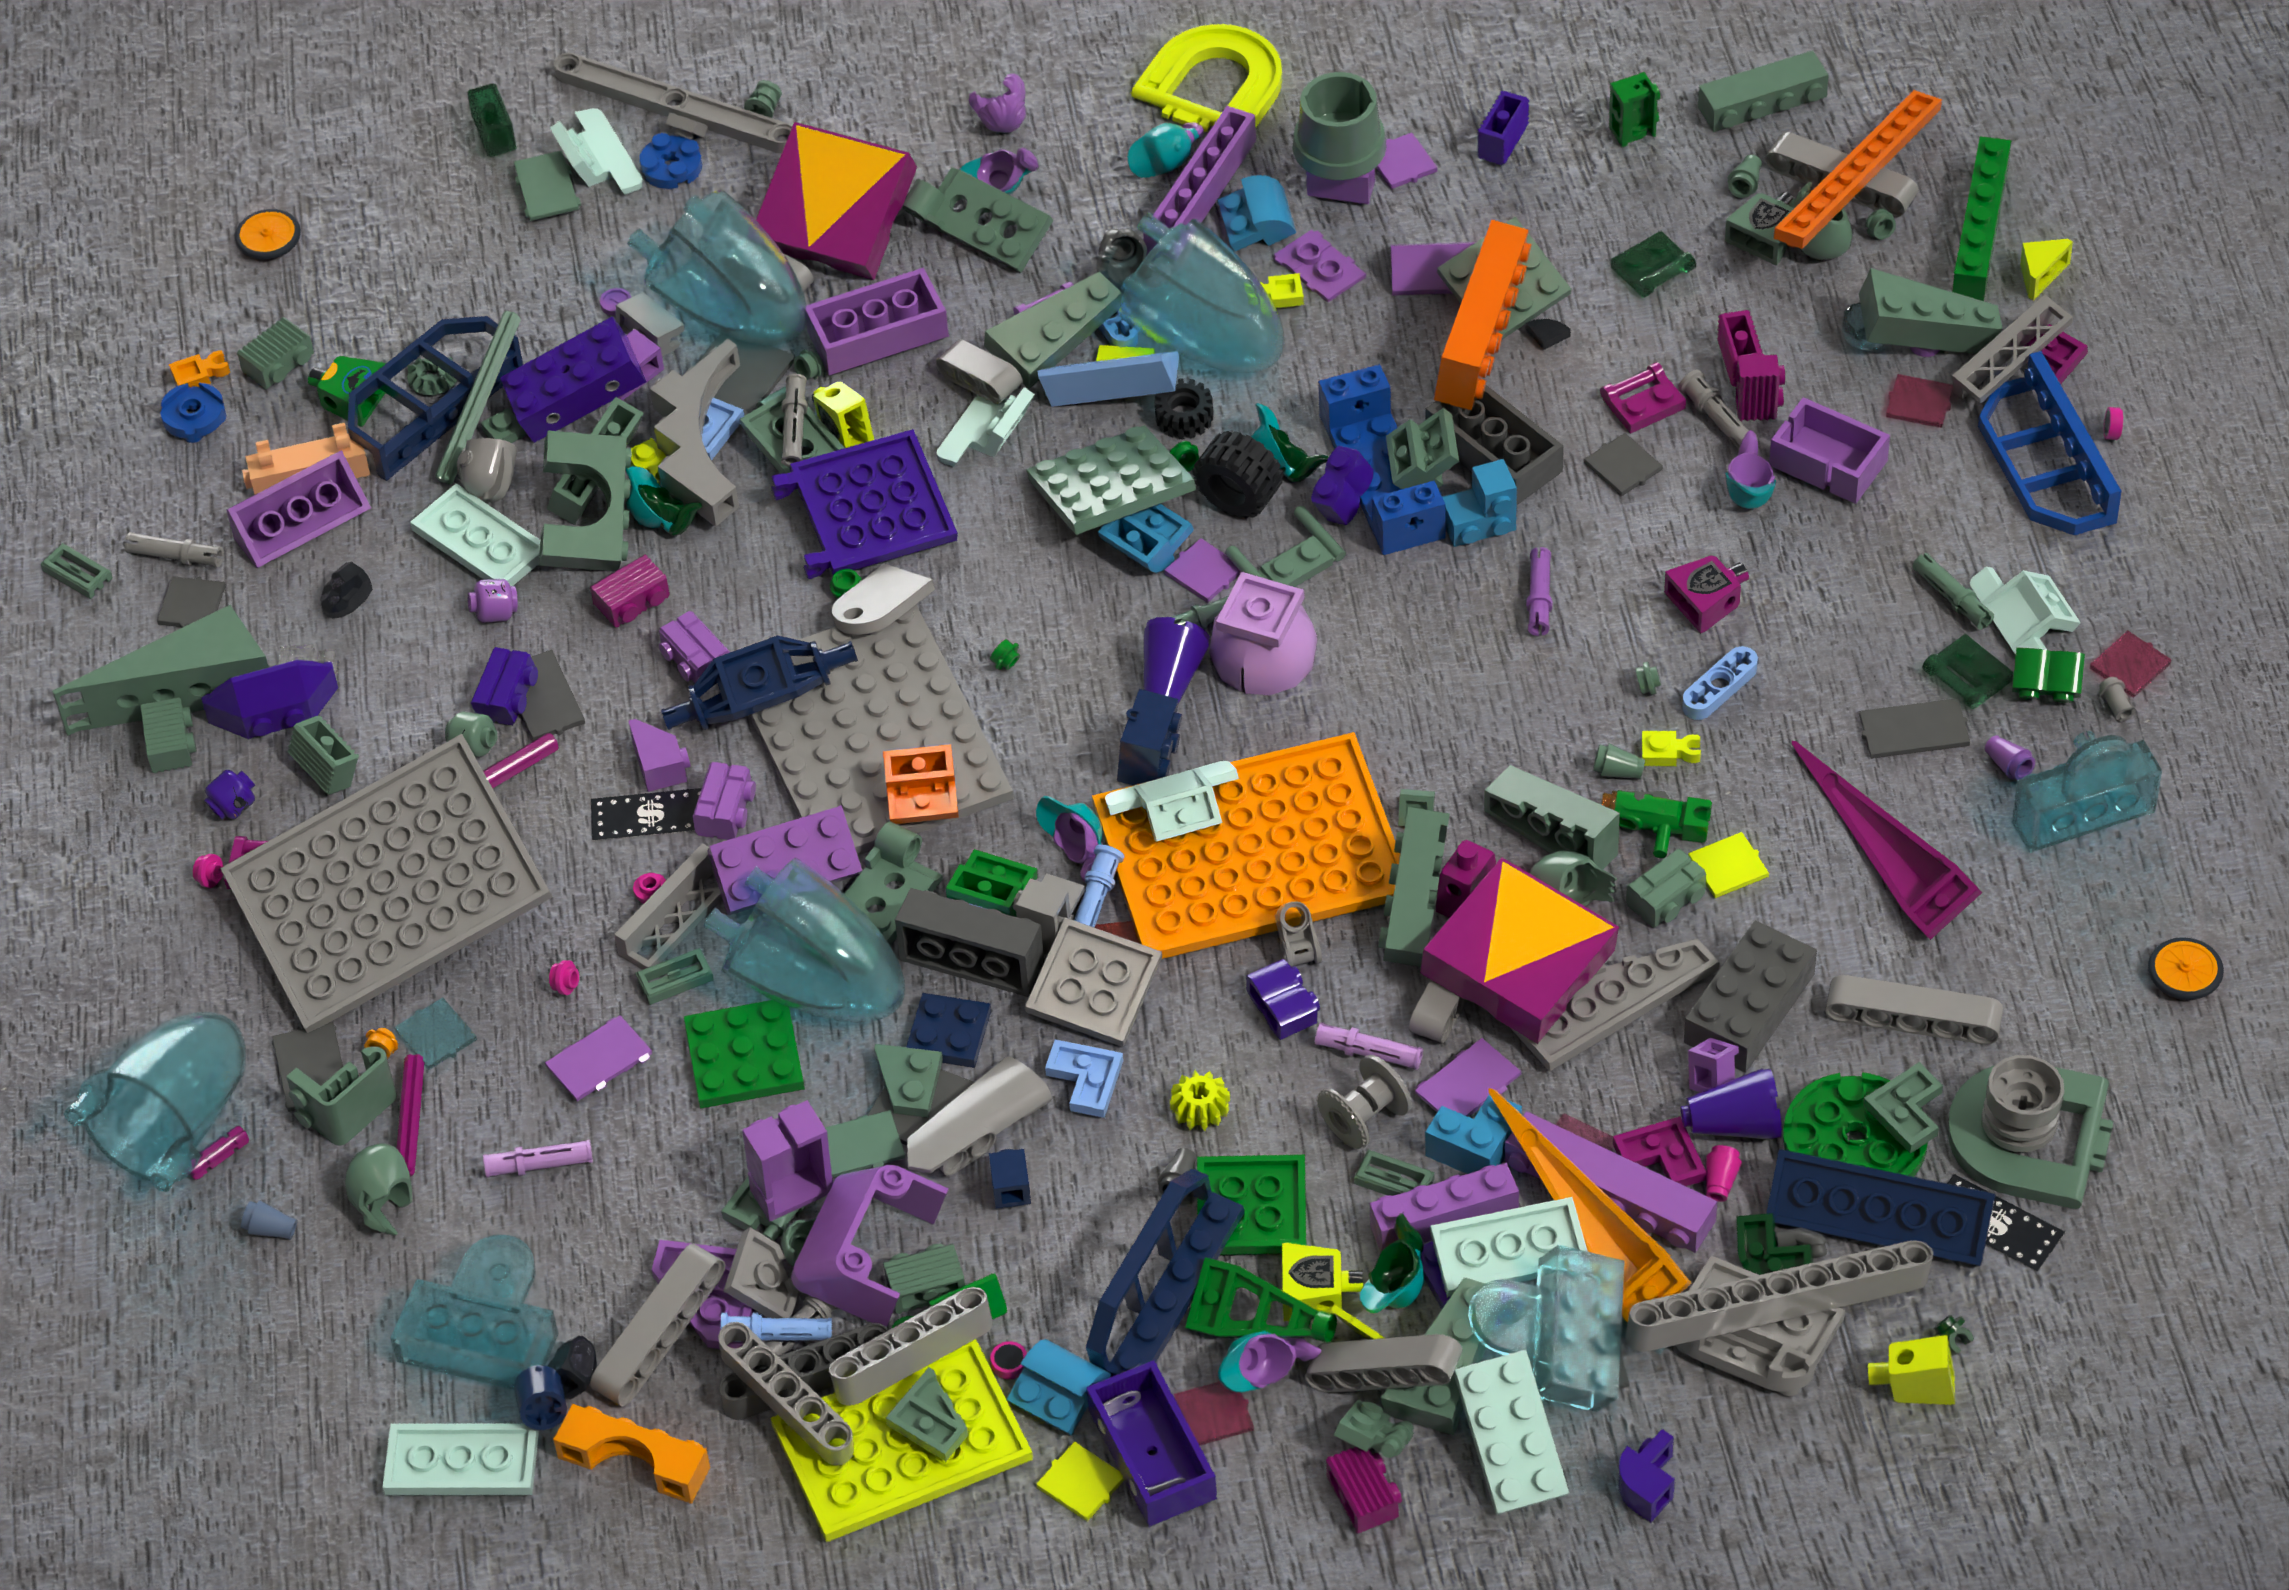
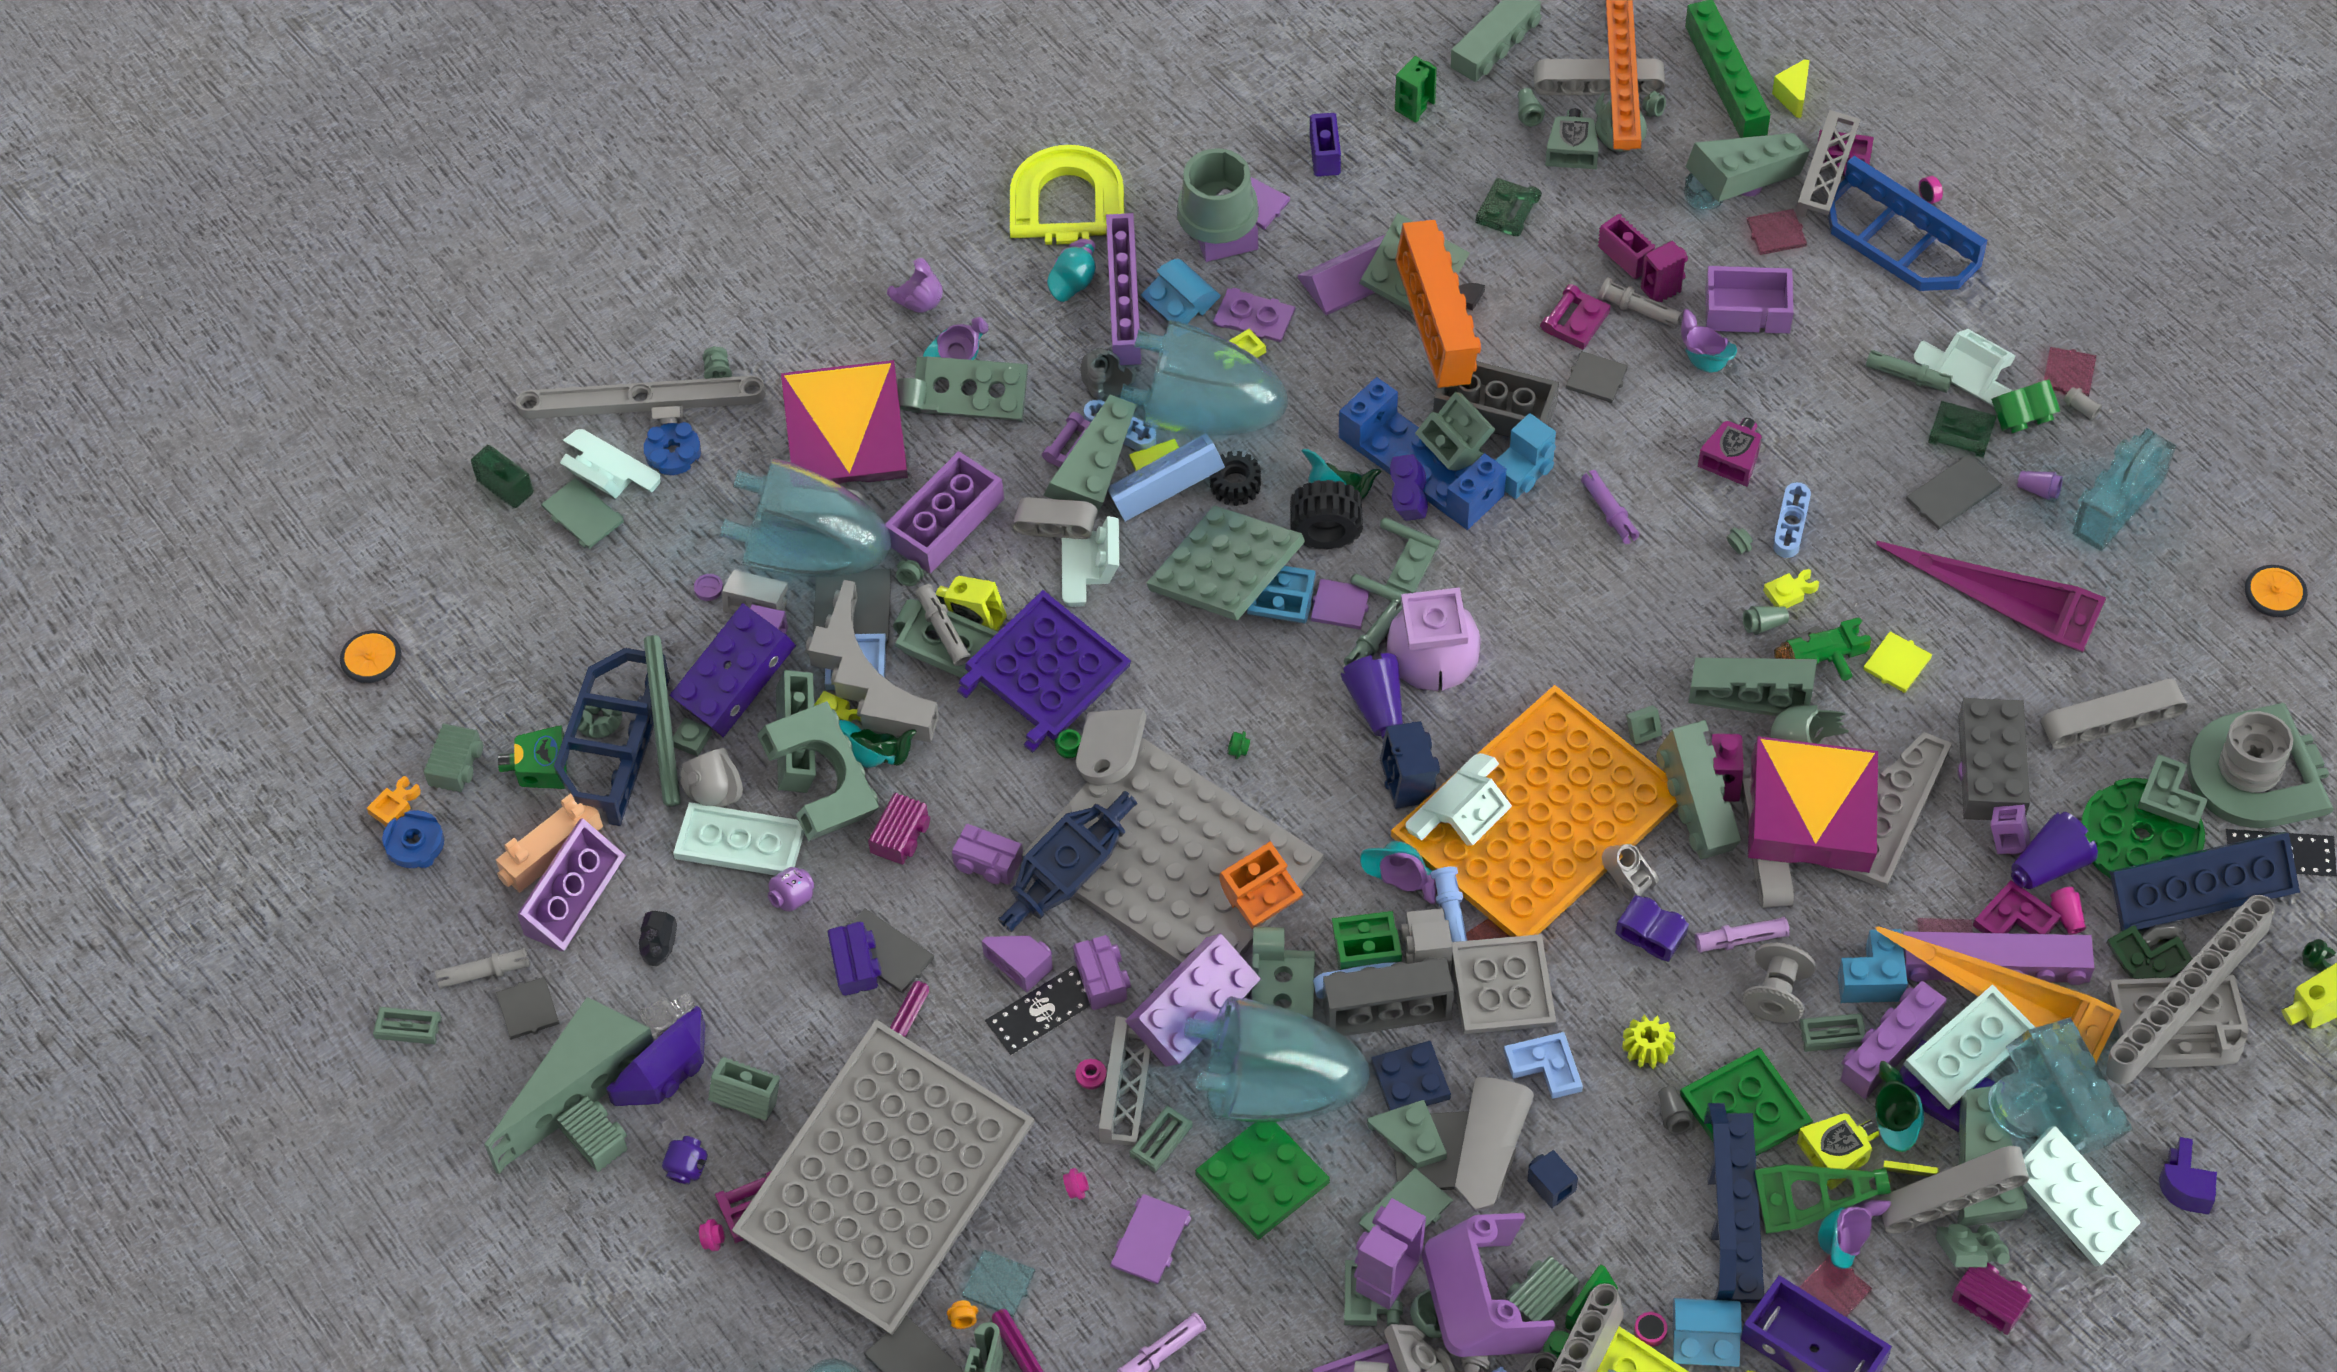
camera: 30 degrees left, 5 degrees up
sand green head [445,711,497,757] -> none
green plate [1170,441,1199,472] -> none
medium lavender piece [1415,1038,1521,1116] -> none
sand green brick [1626,848,1706,928] -> none

